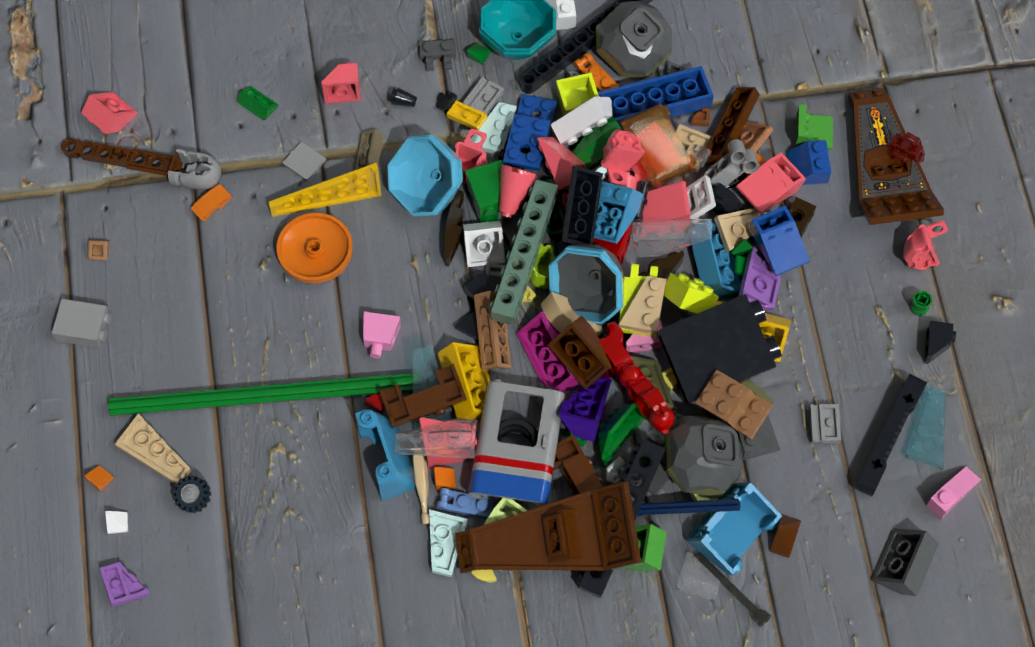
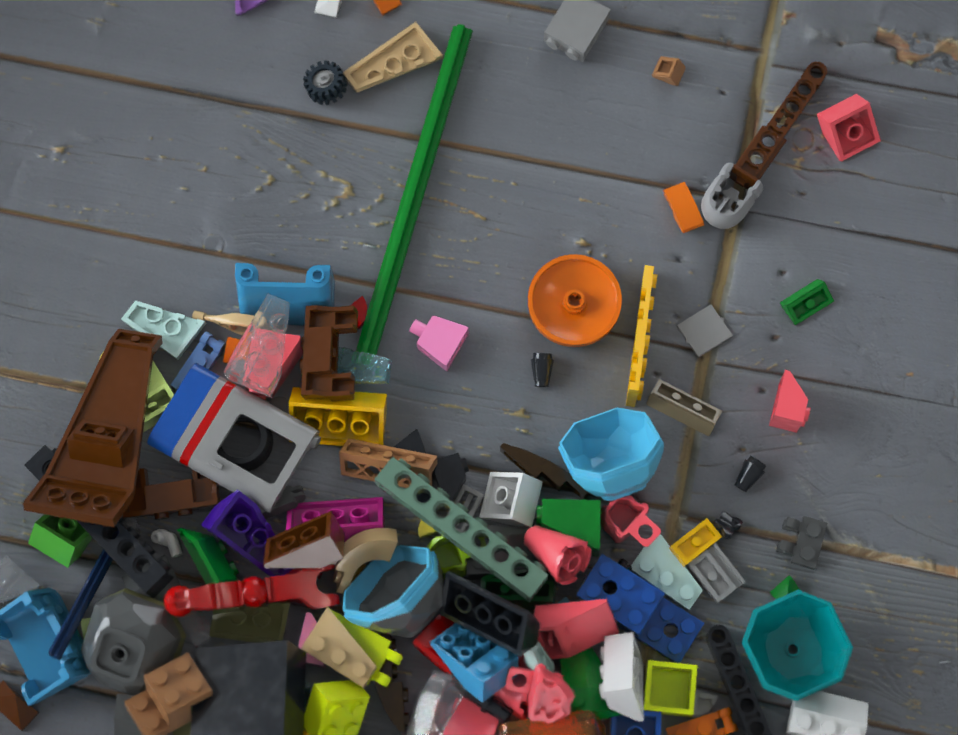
camera: 115 degrees right, 10 degrees up
none -> black cone [531,353,554,387]

